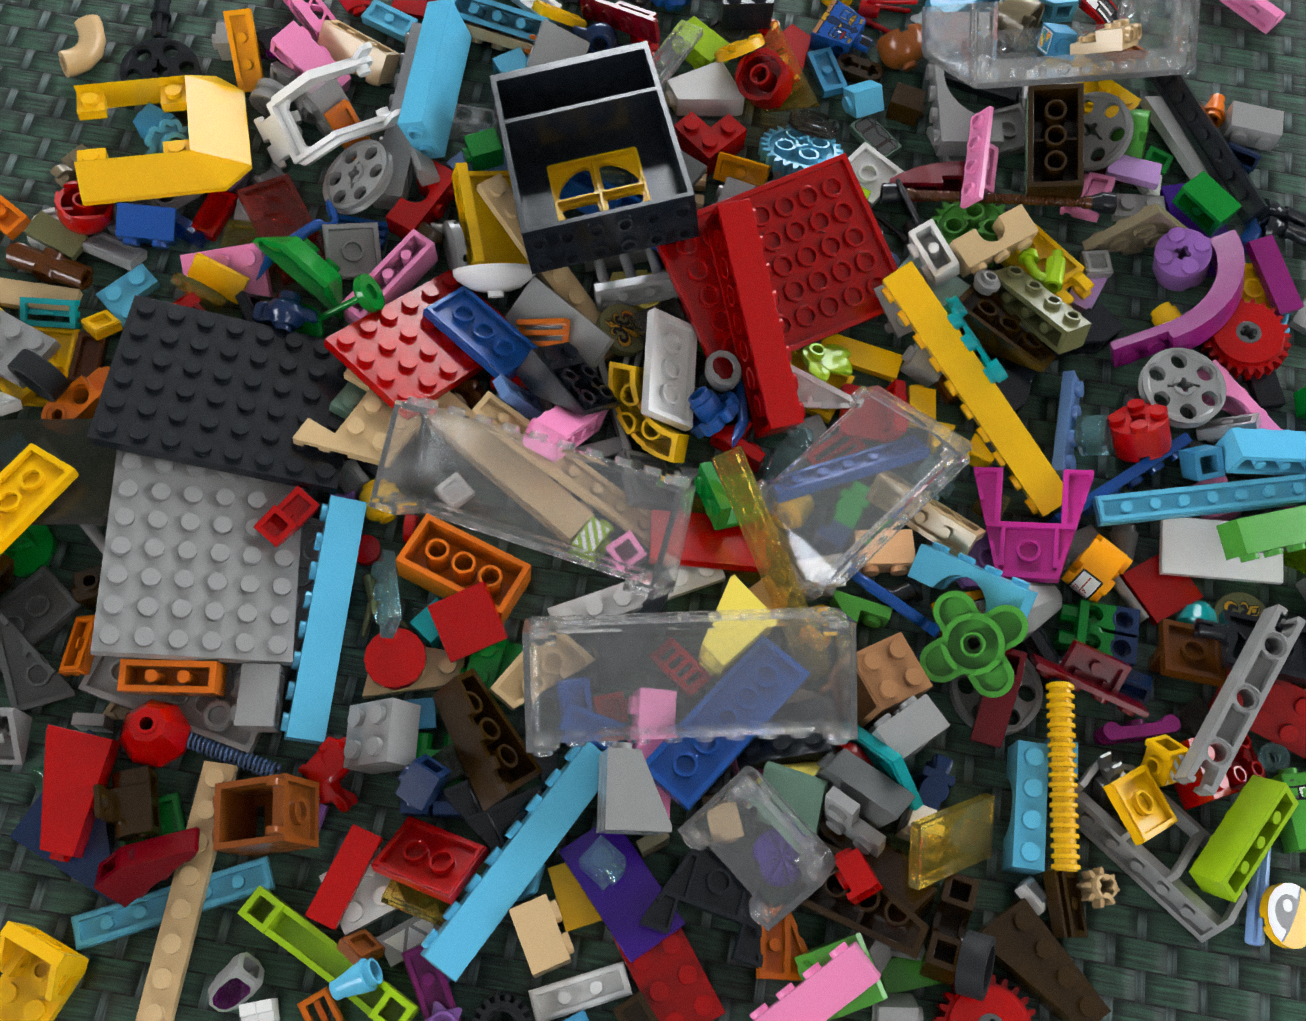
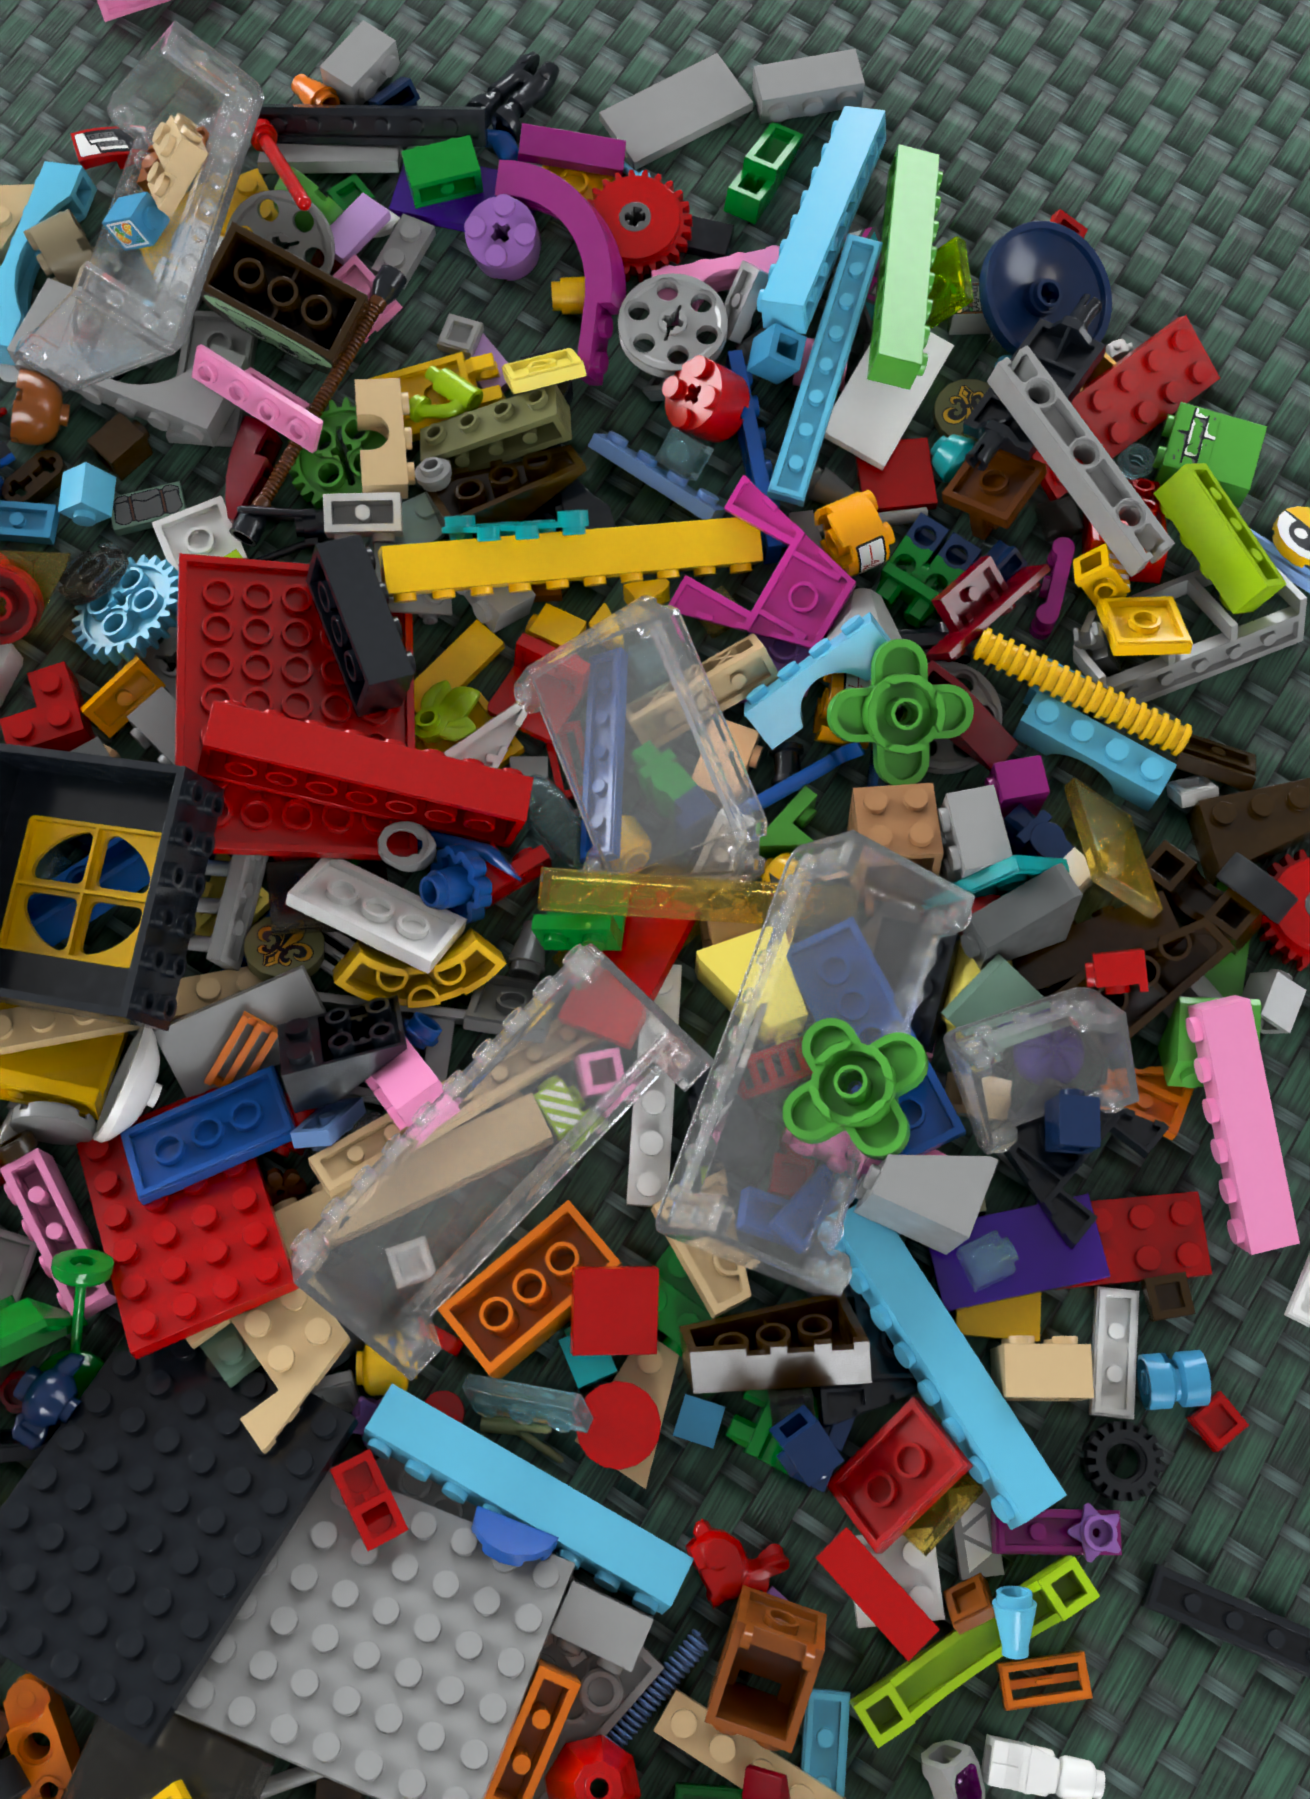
camera: 60 degrees left, 5 degrees up
light grey brick [343,697,421,774] -> none
light grey plate [824,786,886,858] -> none
tan gear [1076,867,1120,909] -> none
dark tan plate [1082,203,1188,255] -> none
none -> red piece [247,118,312,211]
none -> black brick [306,534,416,717]
none -> blue plate [403,1012,442,1049]
none -> blue tile [472,1505,559,1567]
none -> light yellow tile [502,348,587,394]
none -> bright green plant [783,1018,929,1160]
none -> magenta brick [984,755,1050,820]
none -> dark blue brick [1045,1089,1101,1154]

